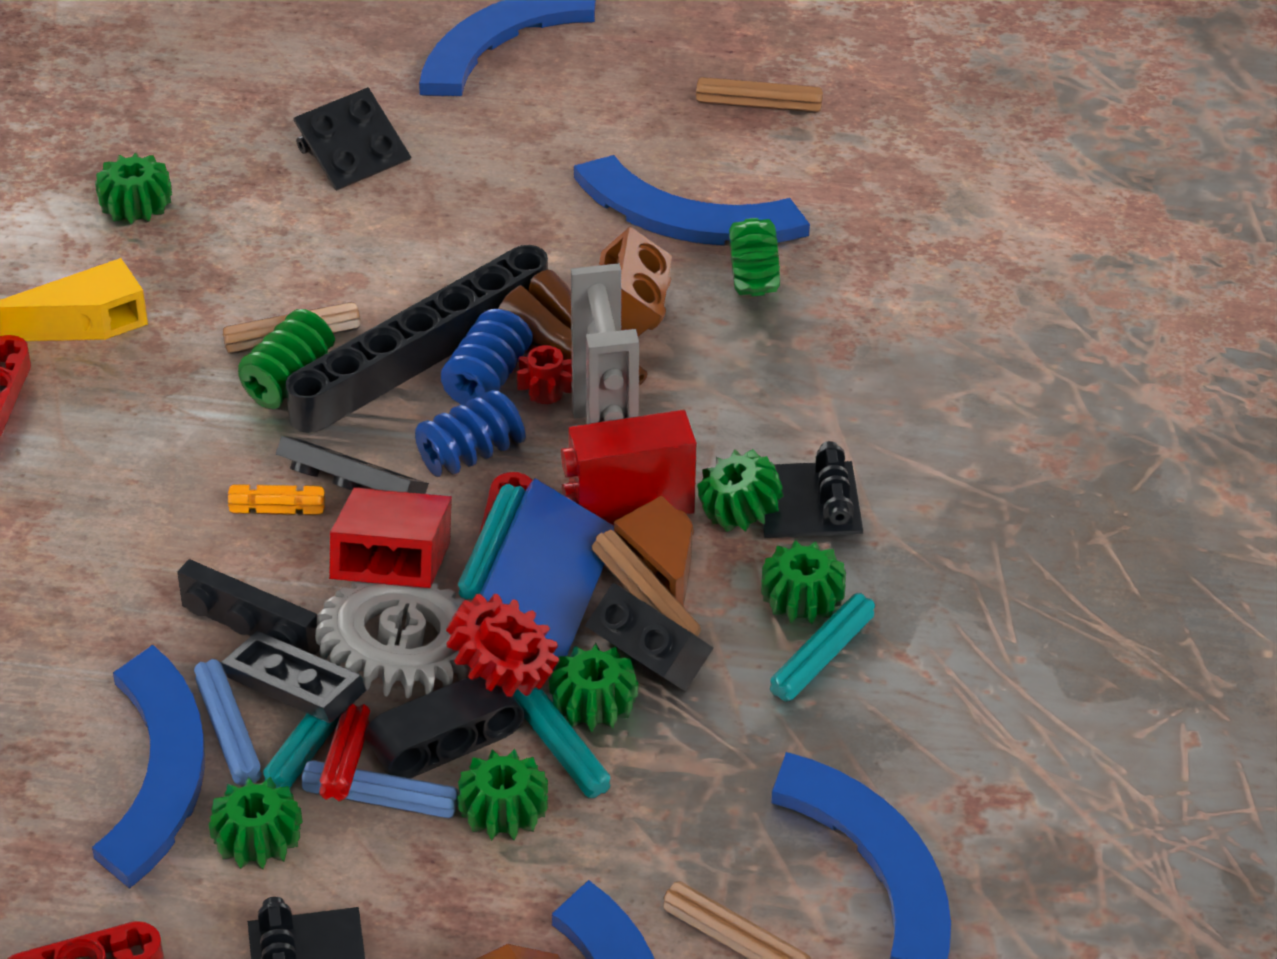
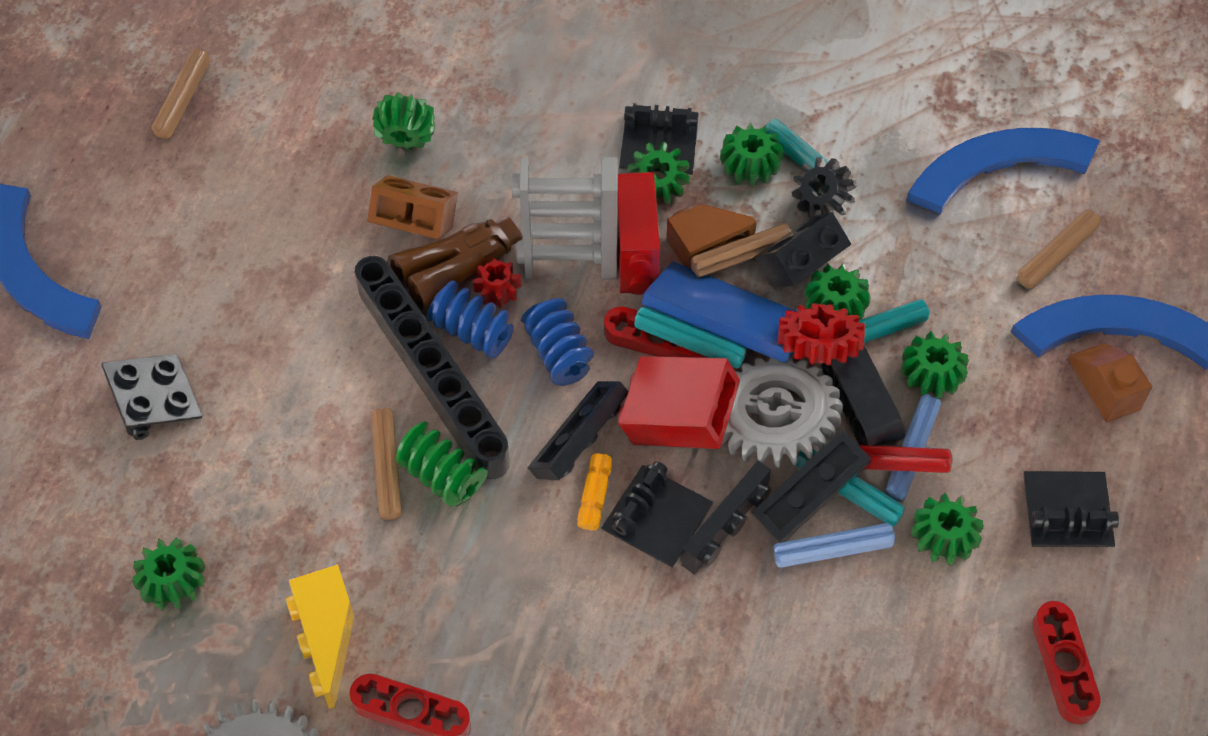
camera: 80 degrees left, 15 degrees up
blue tile [92,645,205,889] -> none
blue tile [574,155,810,246] -> none
none -> black hinge [601,461,713,568]
none -> black gear [791,157,857,218]

